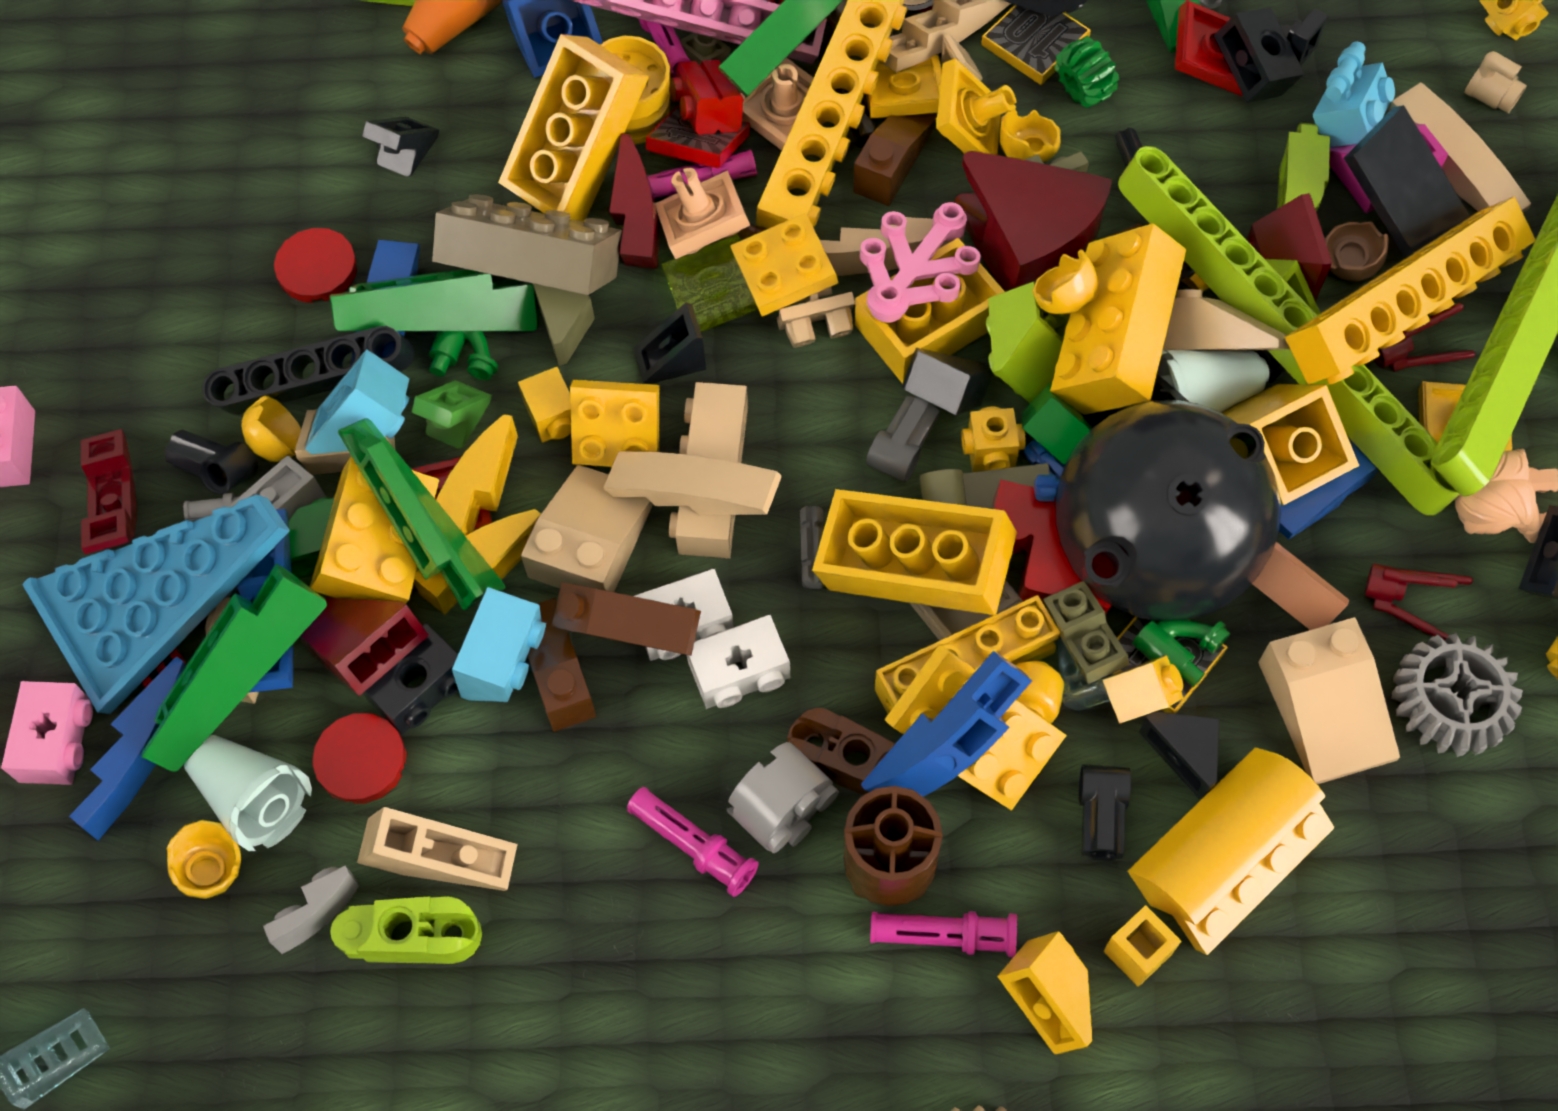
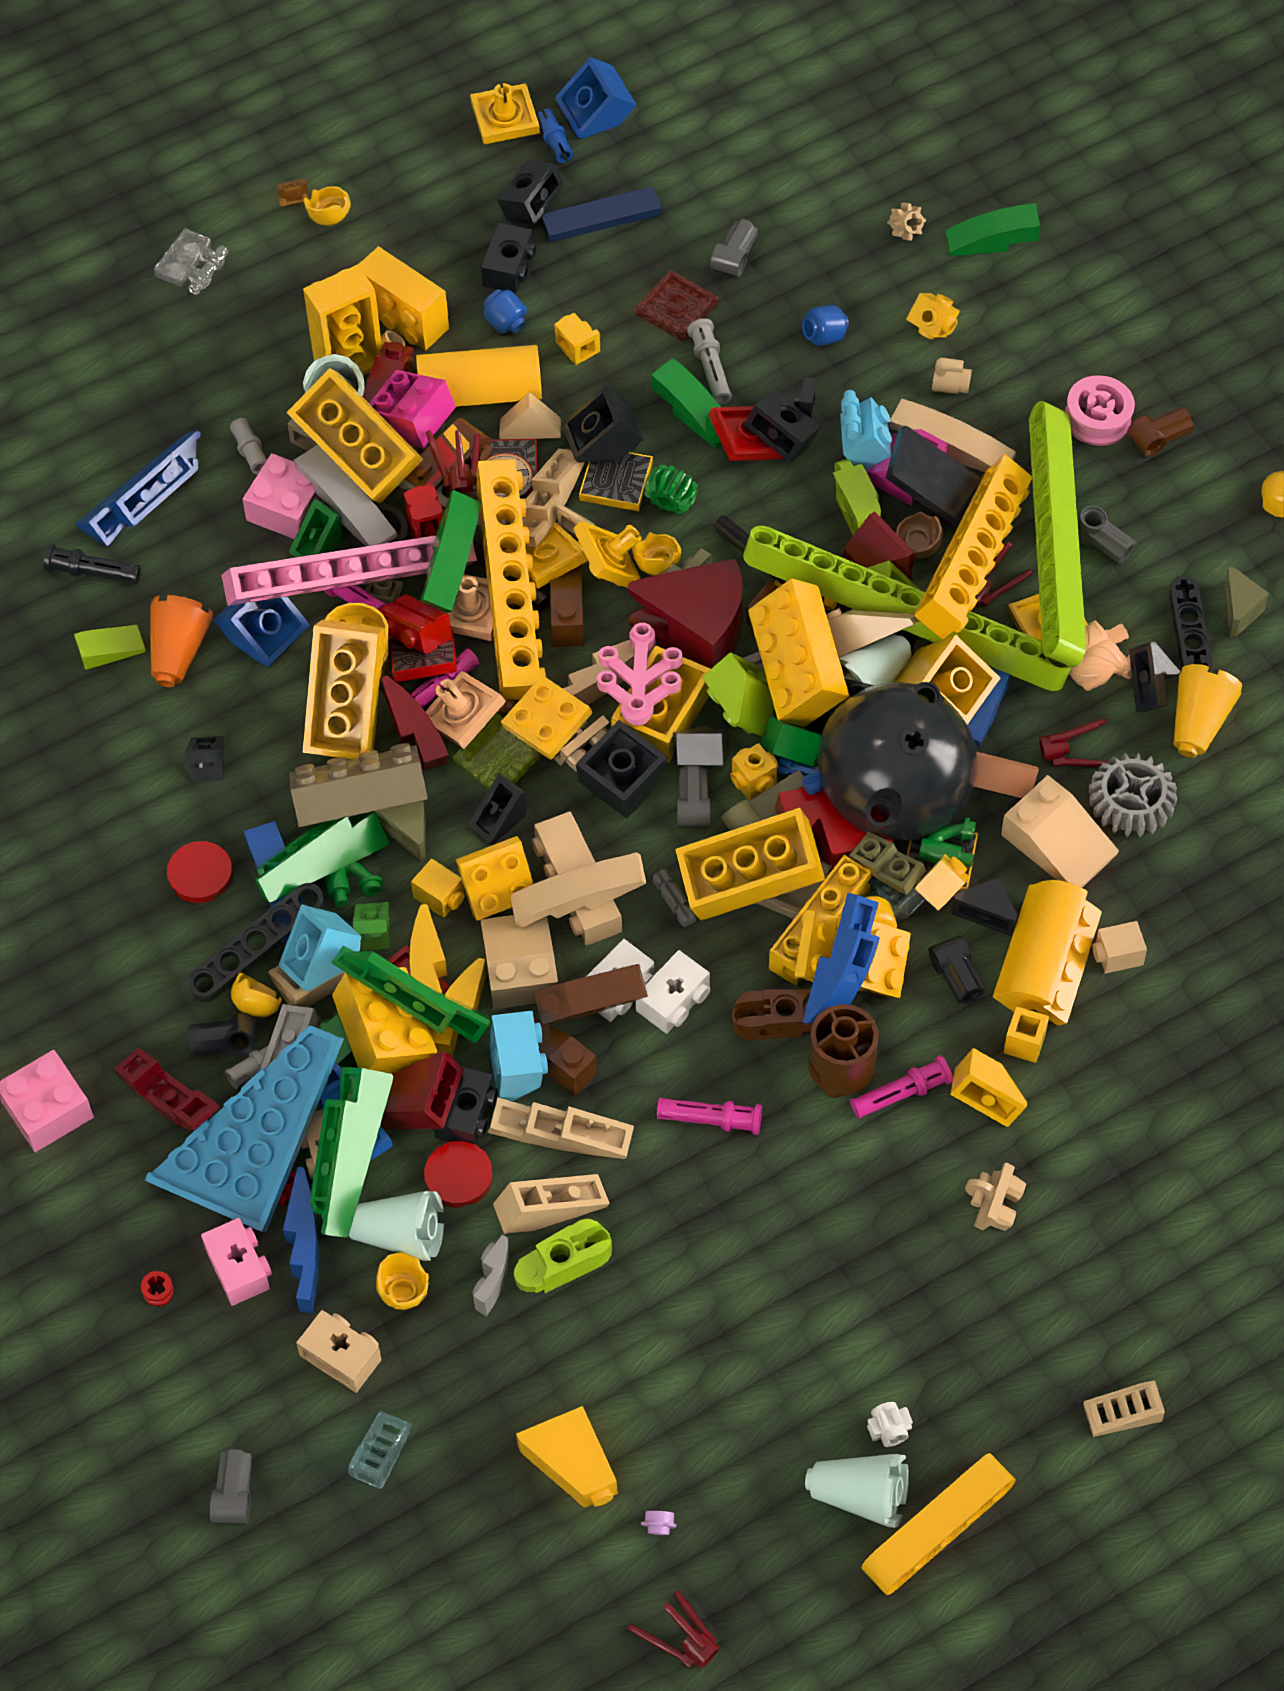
camera: 30 degrees left, 5 degrees down
light grey brick [727,742,839,853] -> none
yellow hair [1032,249,1098,314] -> none
none -> tan brick [296,1310,381,1393]
none -> tan slope [487,1097,634,1159]
none -> black slope [576,720,668,819]
none -> tan brick [1092,921,1147,974]

